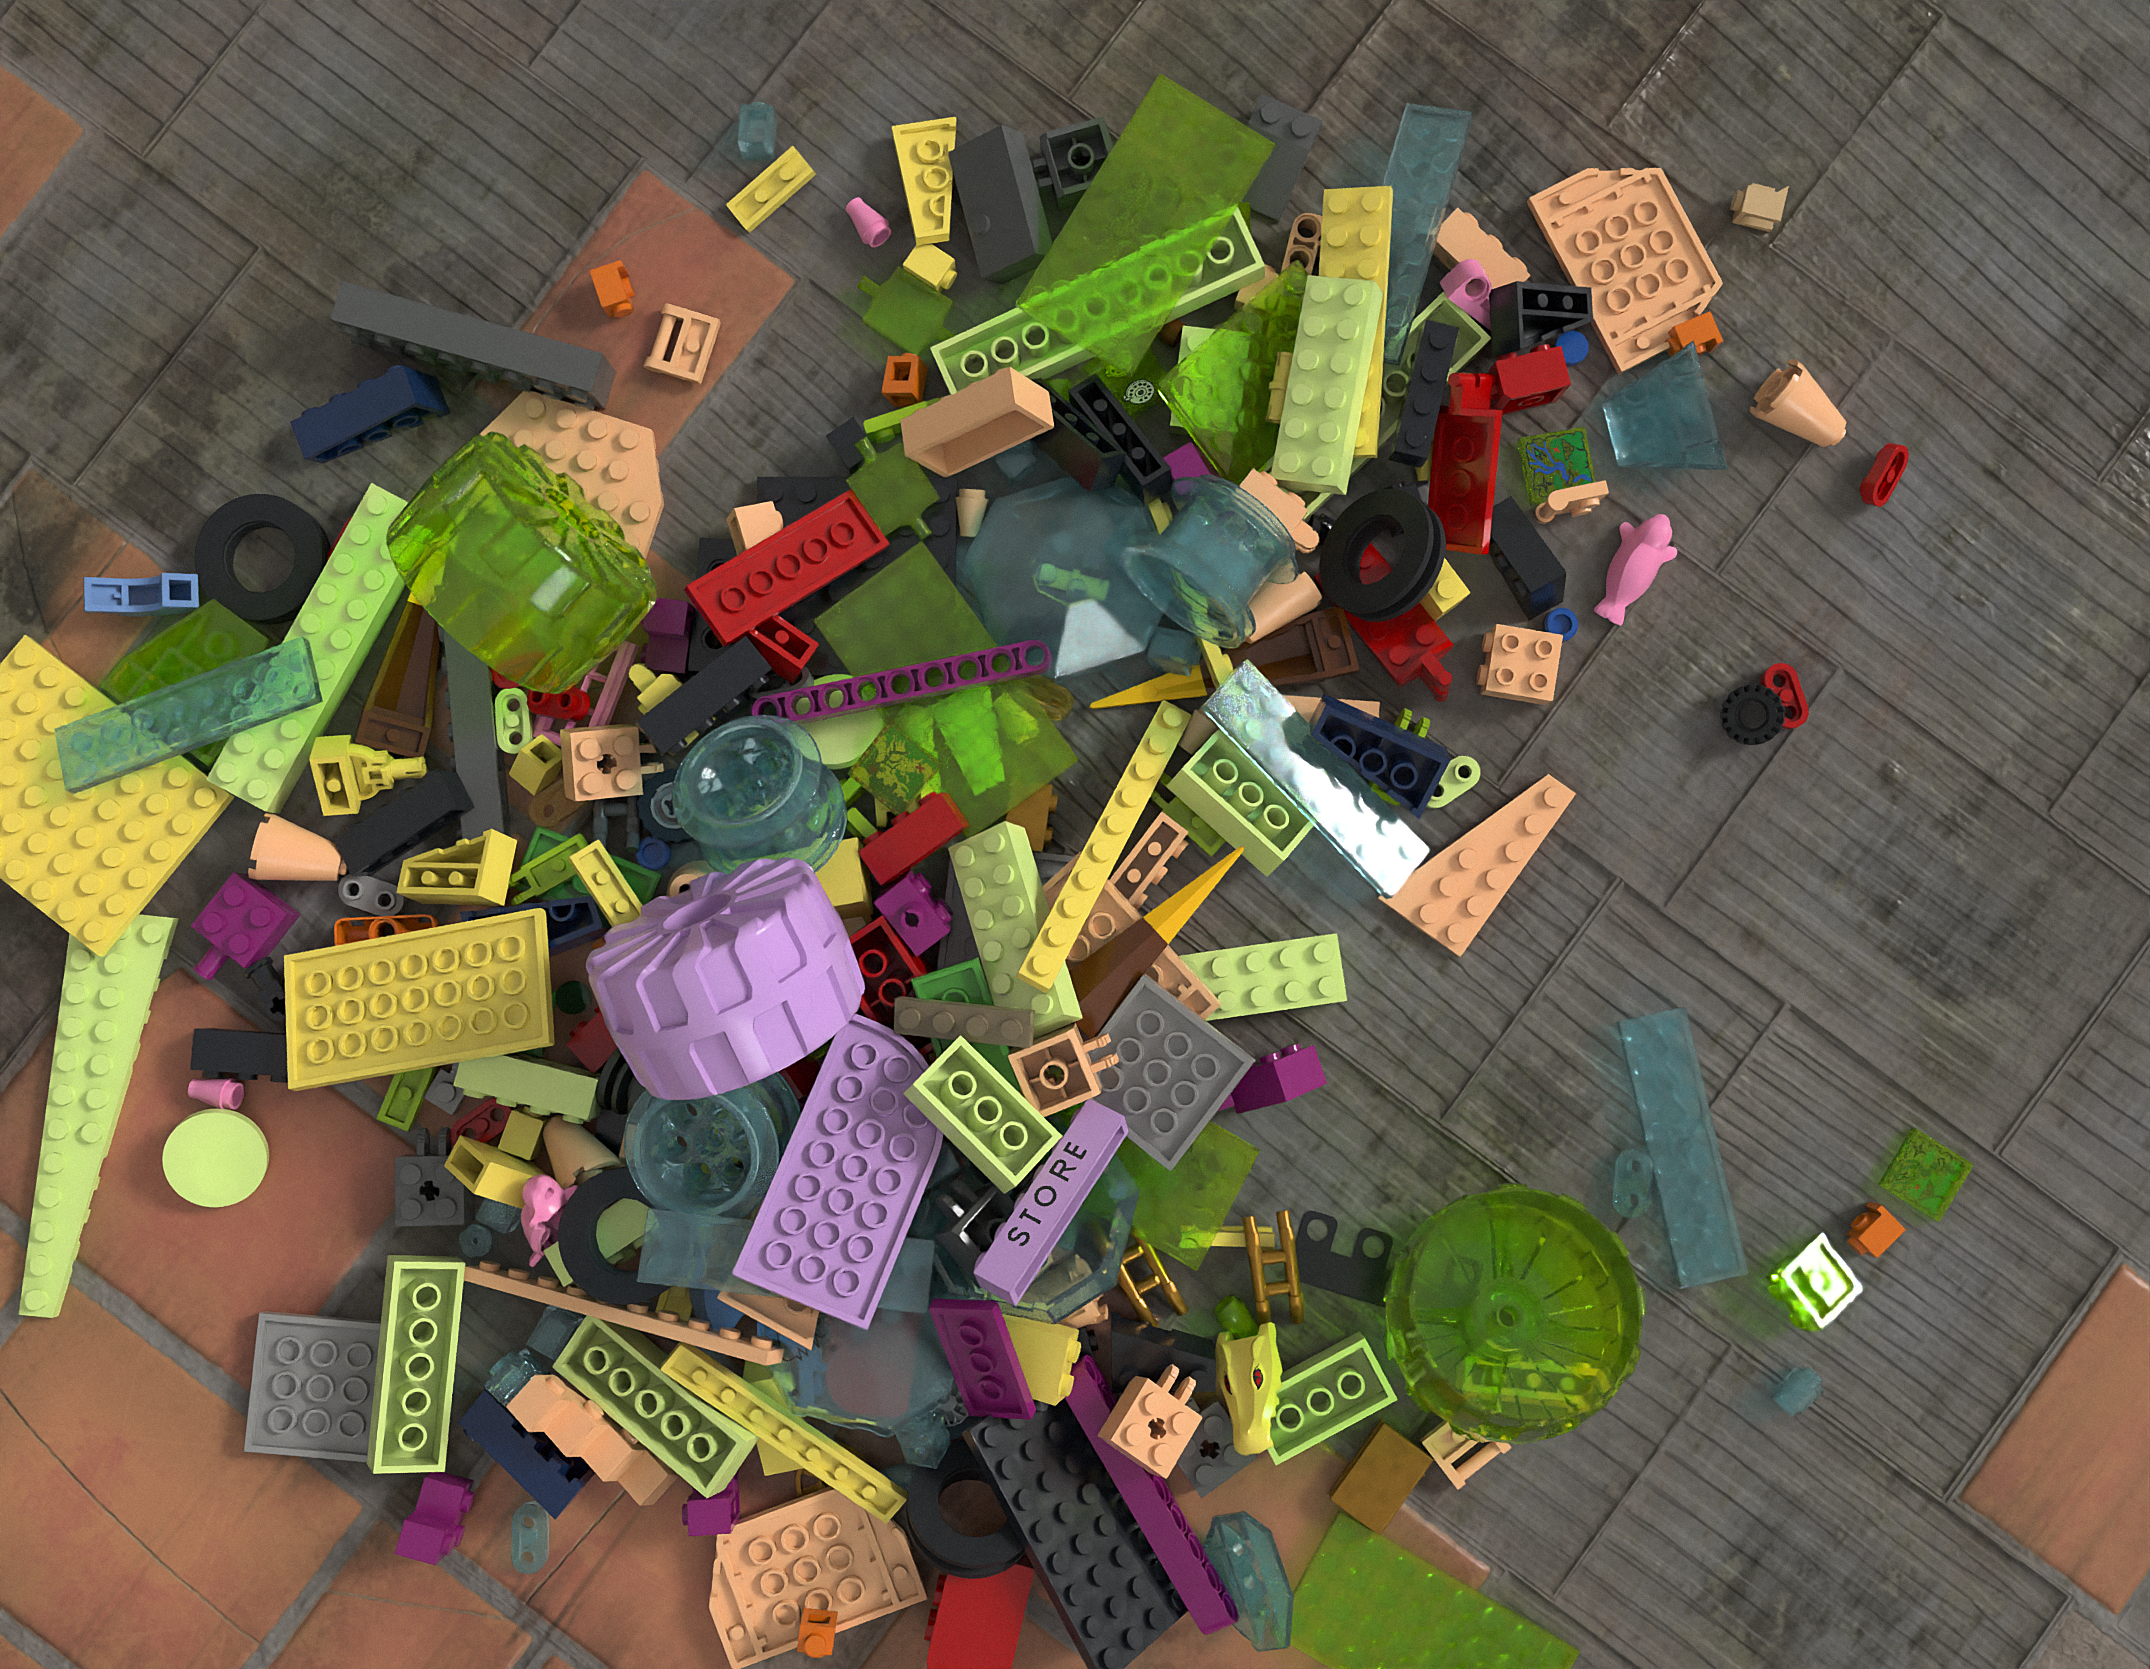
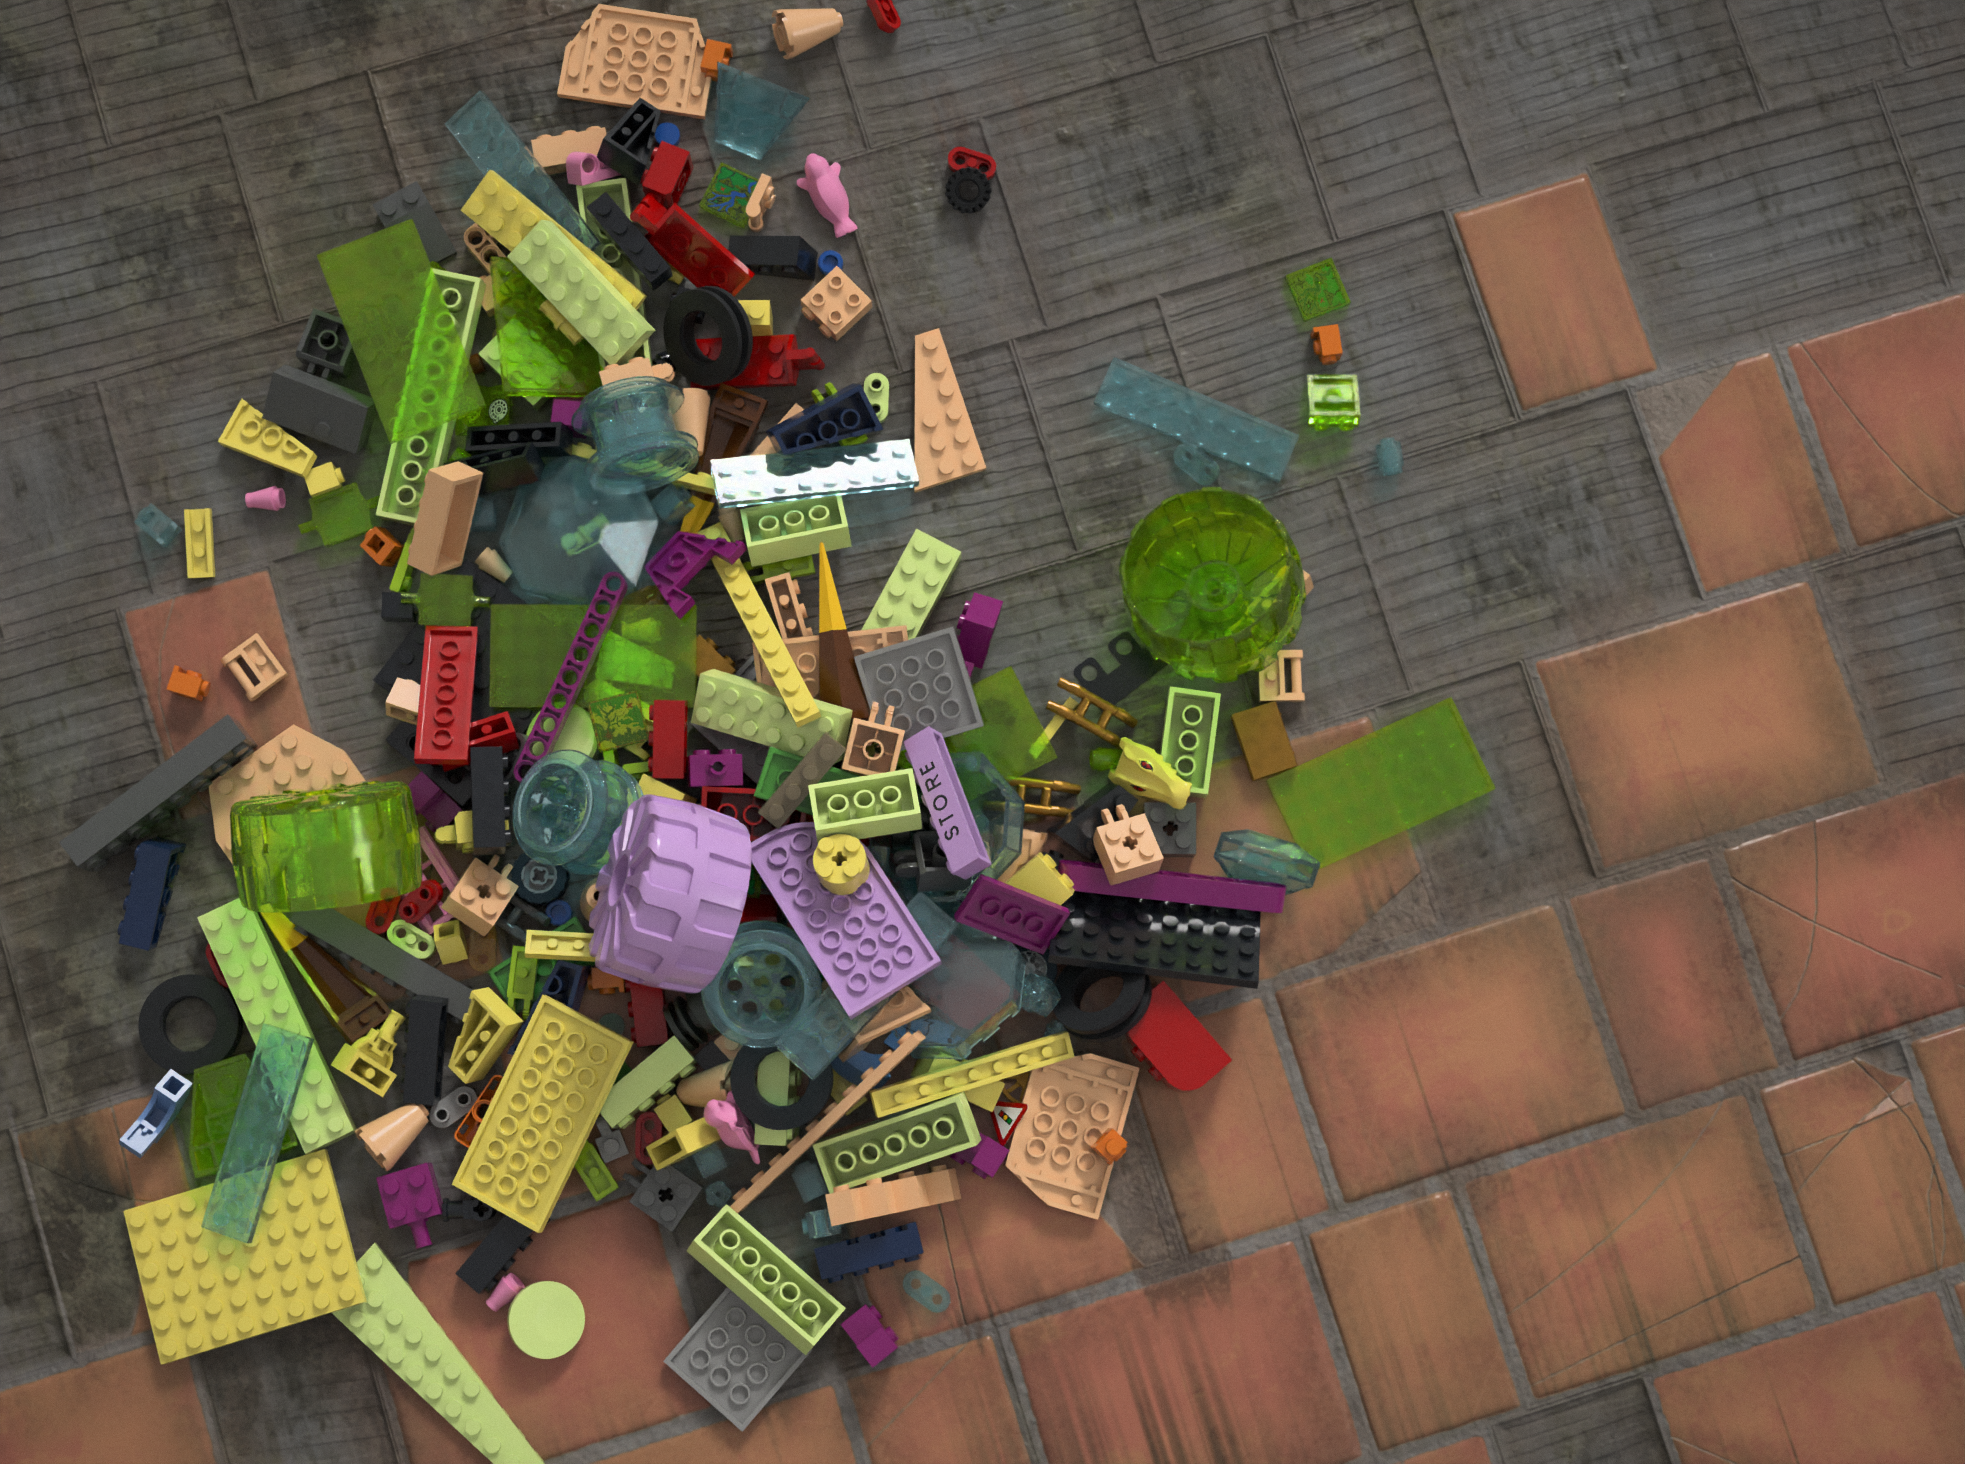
camera: 55 degrees left, 5 degrees down
none -> magenta wing [644,531,747,619]
none -> light yellow brick [813,834,870,895]
none -> sticker [990,1101,1028,1146]

